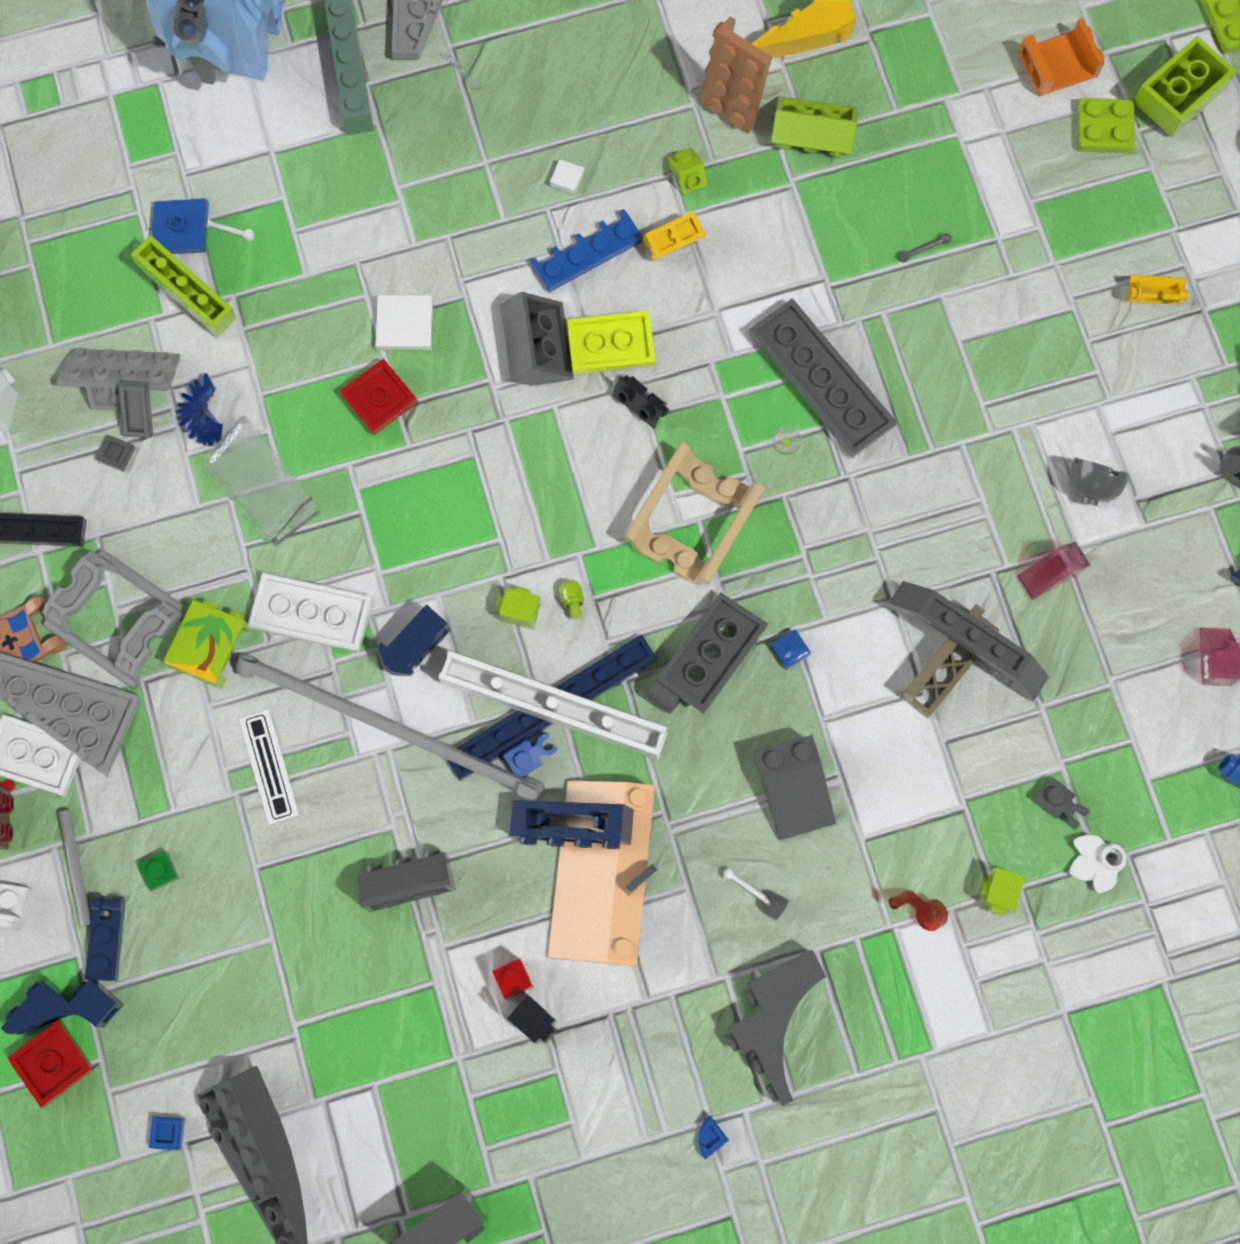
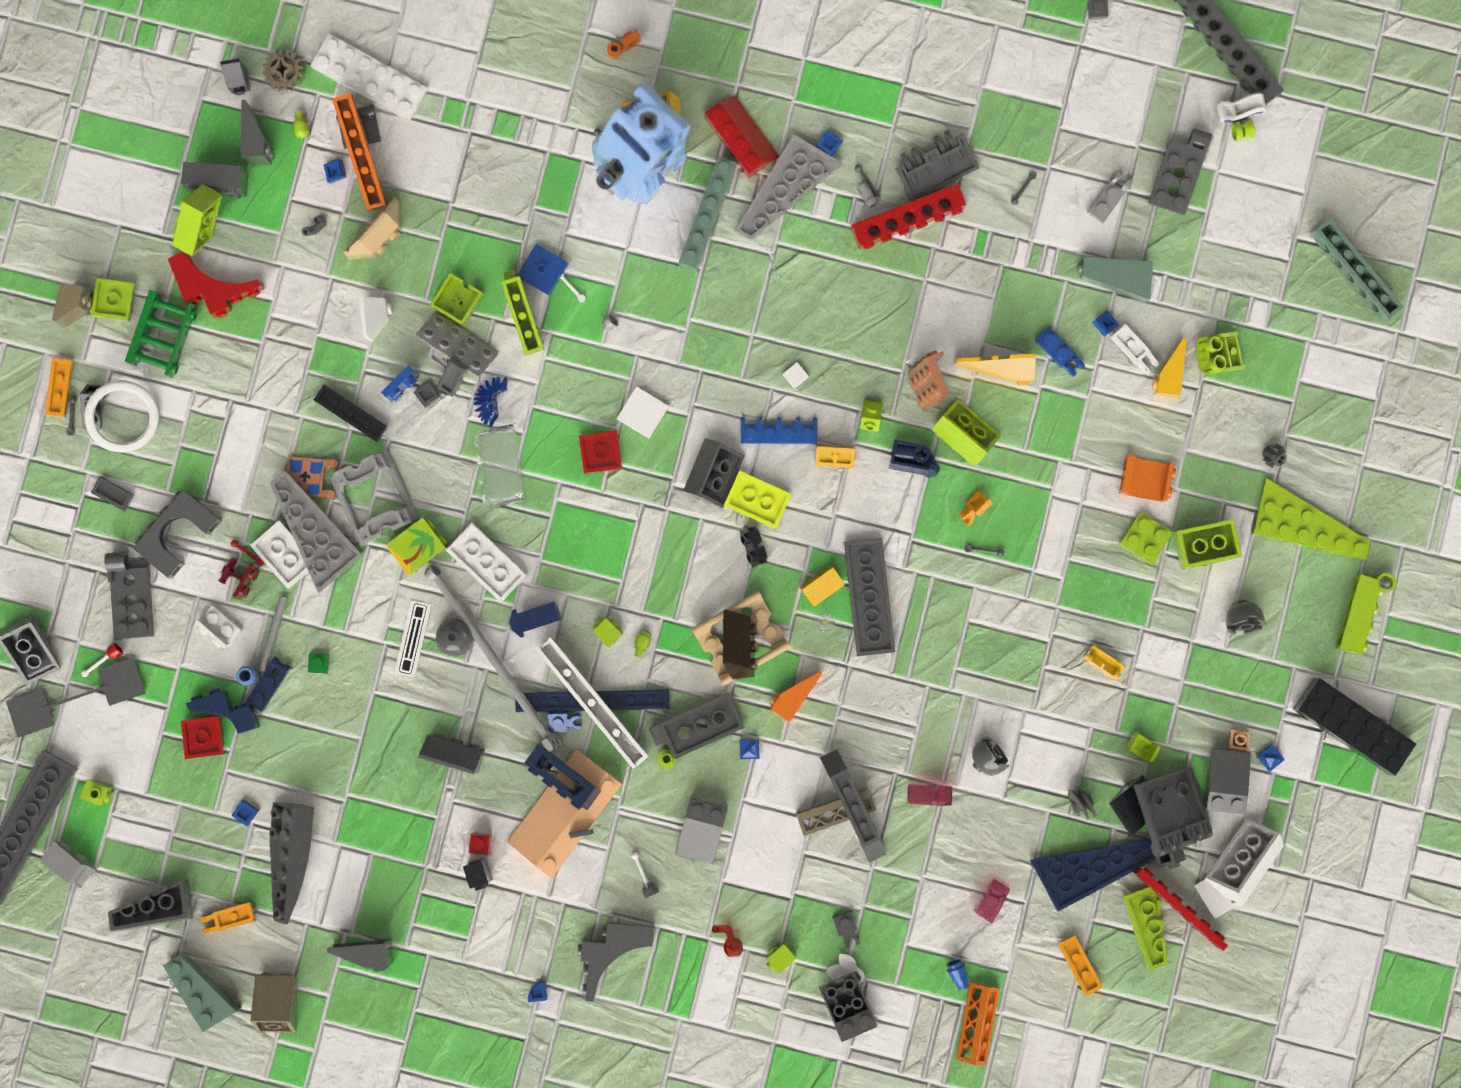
camera: 30 degrees right, 10 degrees up
none -> medium blue brick [236,666,259,686]
none -> blue plate [381,365,419,402]
none -> lime piece [430,273,484,327]
none -> dark grey cylinder [435,618,474,657]
none -> light grey hinge [602,313,619,330]
none -> lime plate [657,749,677,769]
none -> dark brown slope [723,610,758,679]
none -> orange slope [769,672,822,722]
none -> yellow hinge [799,566,845,607]
none -> dark grey slope [819,972,878,1042]
none -> dark blue piece [889,440,940,478]
none -> light orange plate [959,491,992,526]

